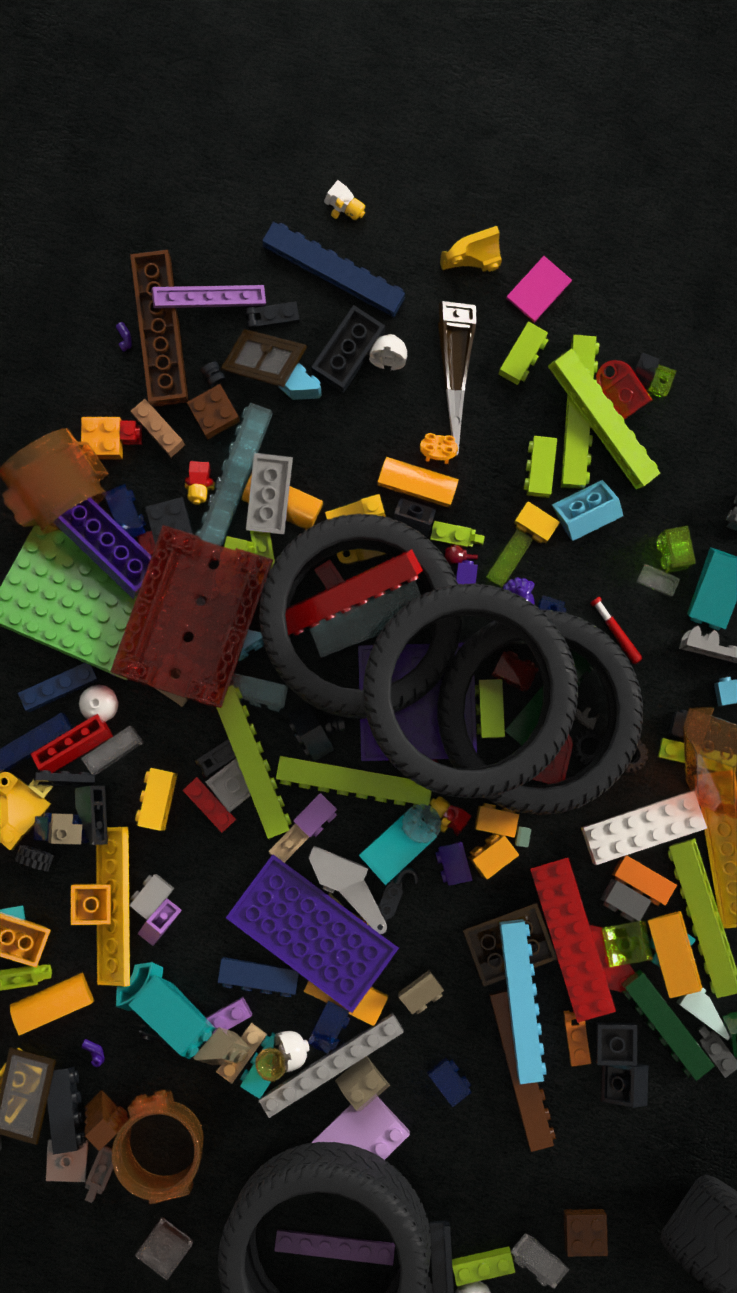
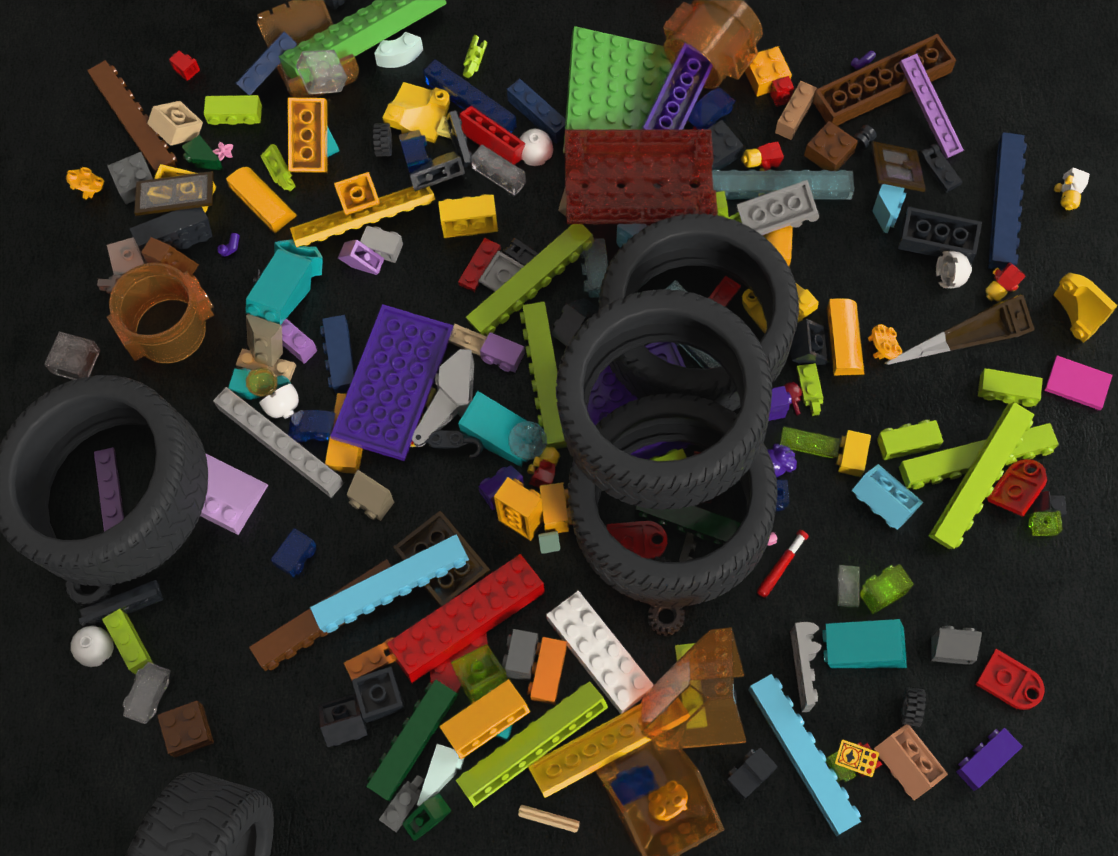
camera: 75 degrees right, 15 degrees down
dark tan brick [48,813,82,844] -> none
red brick [285,549,423,636] -> none
dark tan slope [335,1056,390,1111] -> none
none -> red piece [985,262,1026,302]

